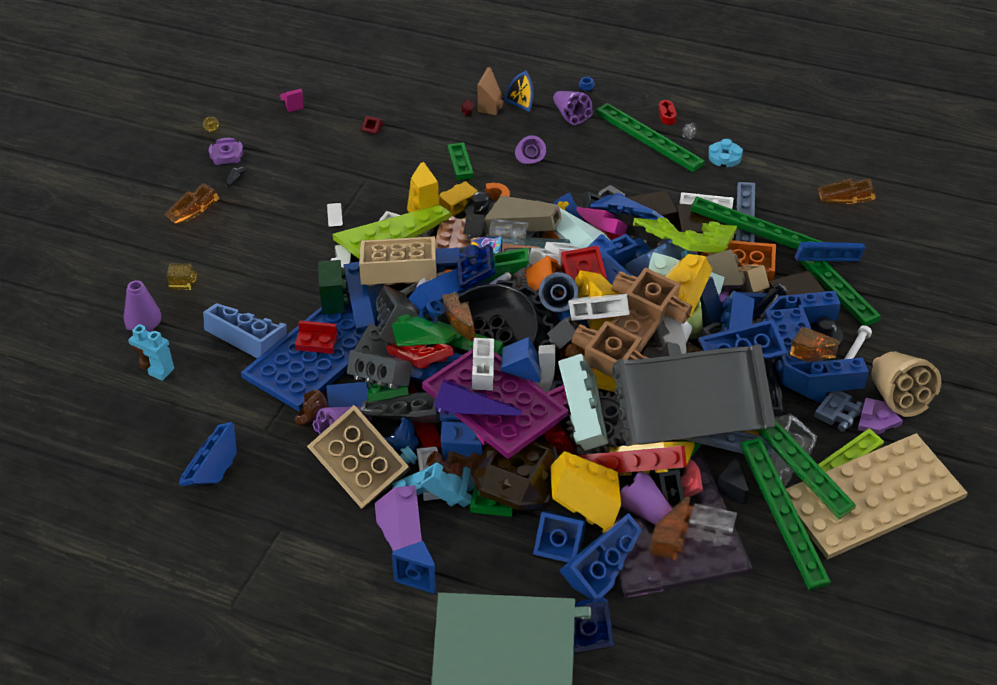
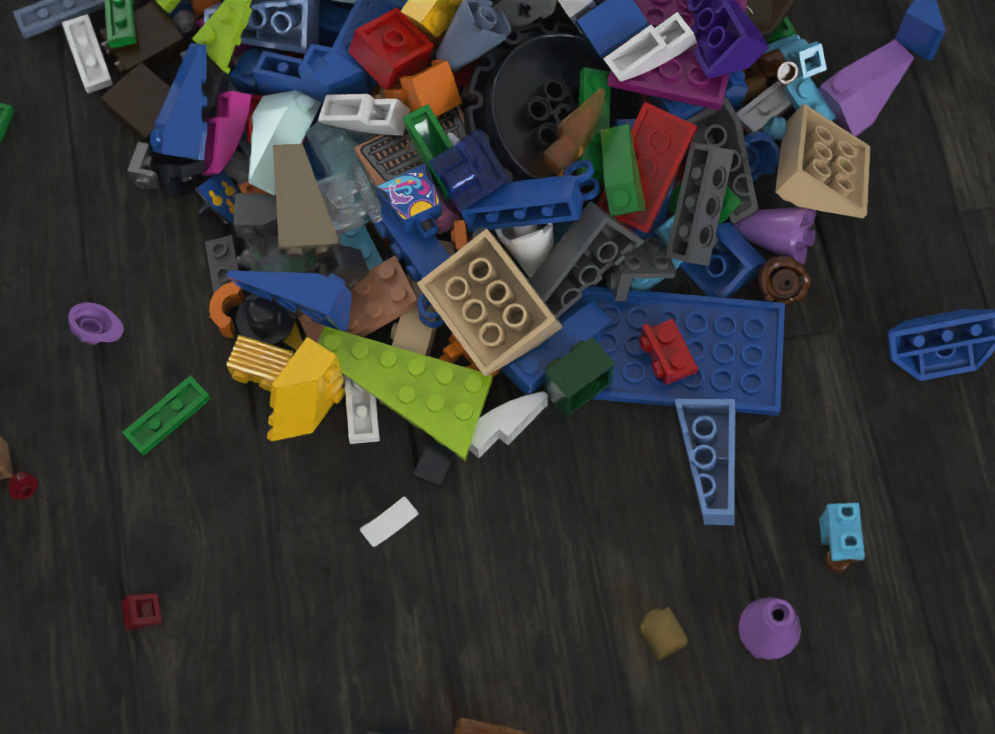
camera: 120 degrees left, 25 degrees up
none -> blue wedge [226,271,352,332]

